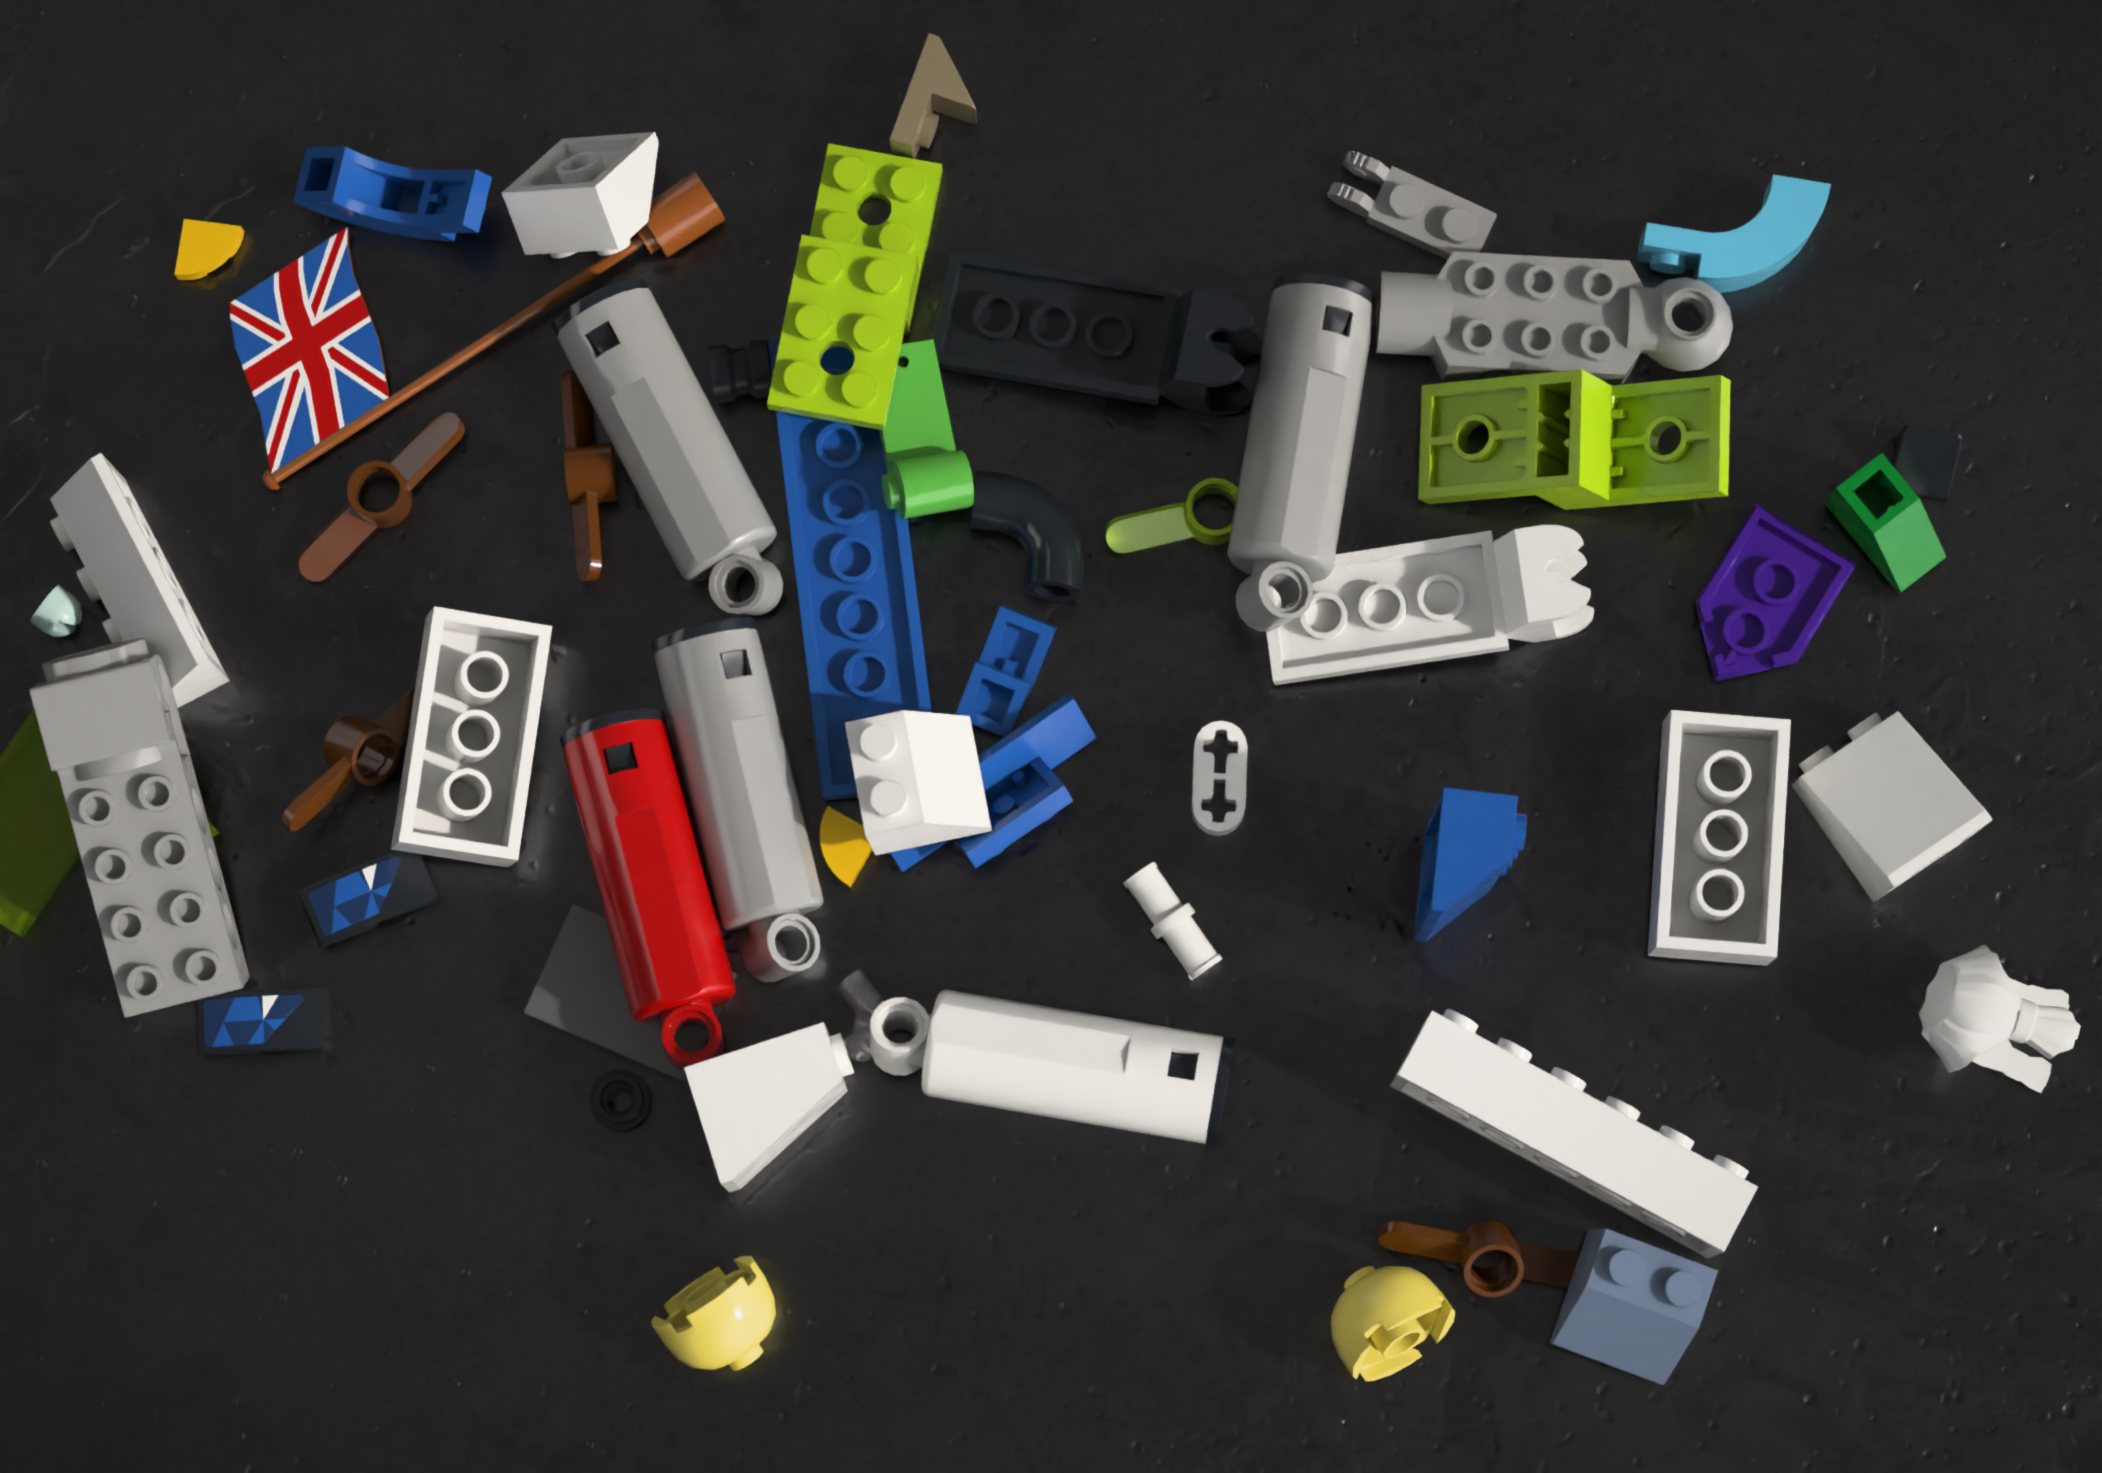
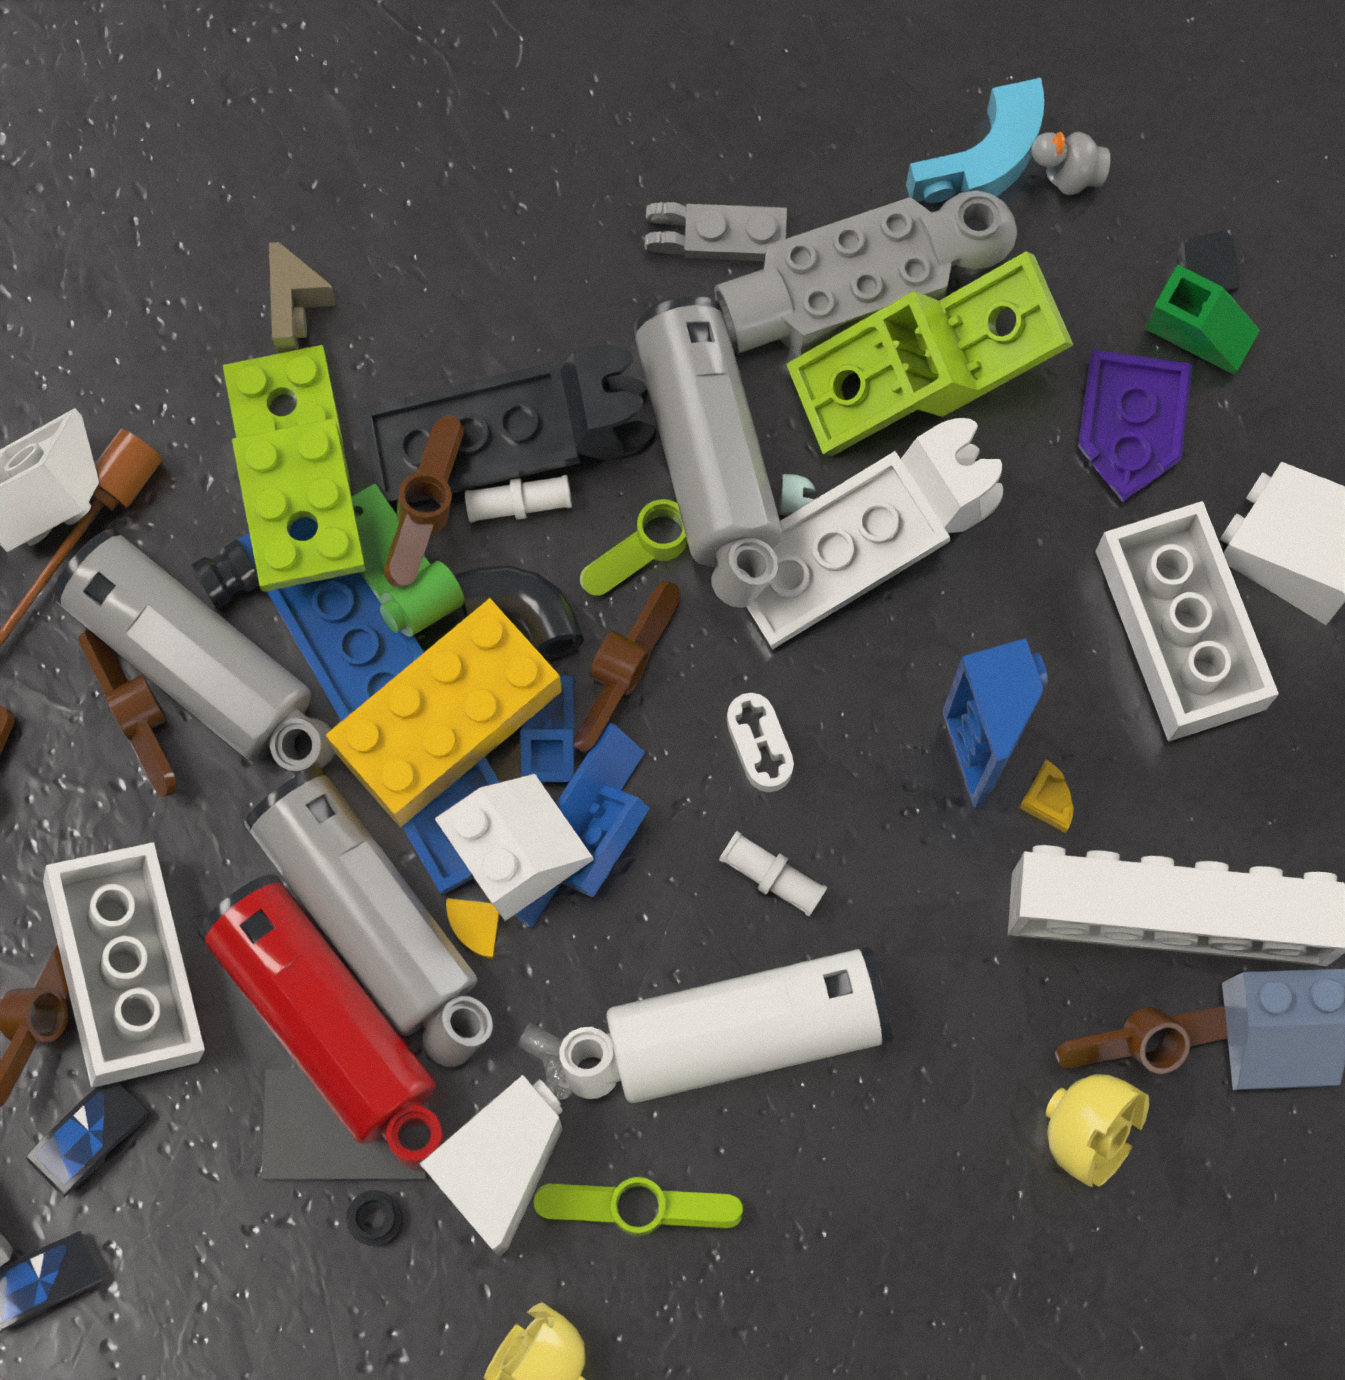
camera: 25 degrees left, 5 degrees down
none -> yellow brick [325,598,562,828]
none -> reddish brown piece [384,416,464,588]
none -> white pin [465,475,572,523]
none -> lime piece [534,1177,743,1236]
none -> reddish brown piece [573,581,680,753]
none -> light aqua hinge [779,474,816,516]
none -> yellow tile [1019,759,1074,833]
none -> light grey animal [1031,132,1110,195]

